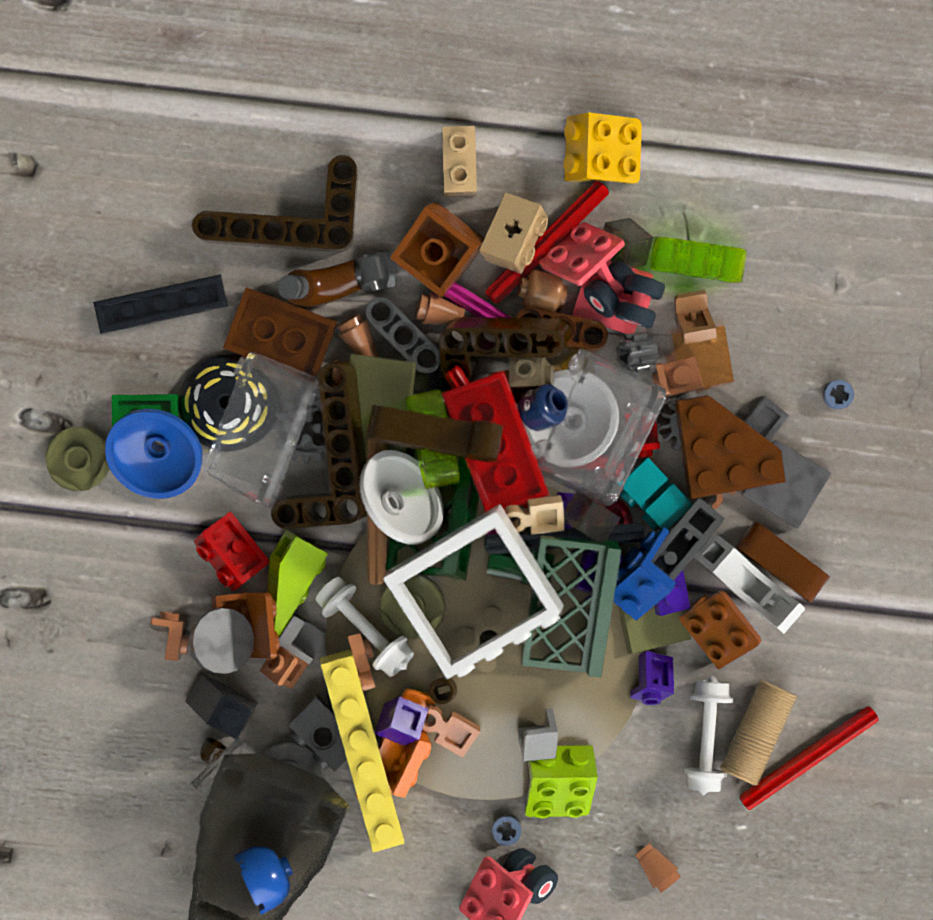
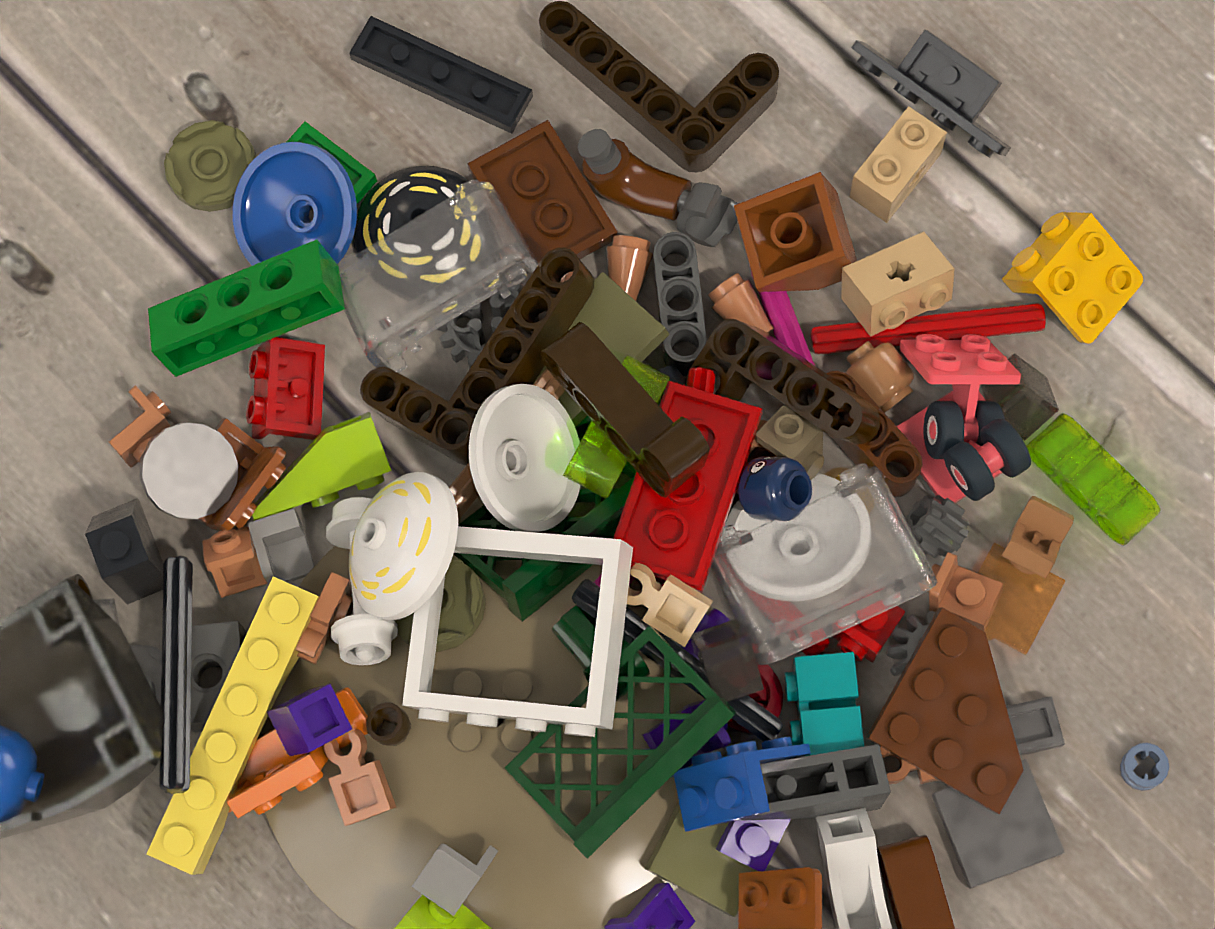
camera: 45 degrees right, 15 degrees down
none -> green brick [148,239,345,377]
none -> black axle [159,556,193,794]
none -> white dish [349,472,458,620]
none -> bracket [851,29,1011,158]

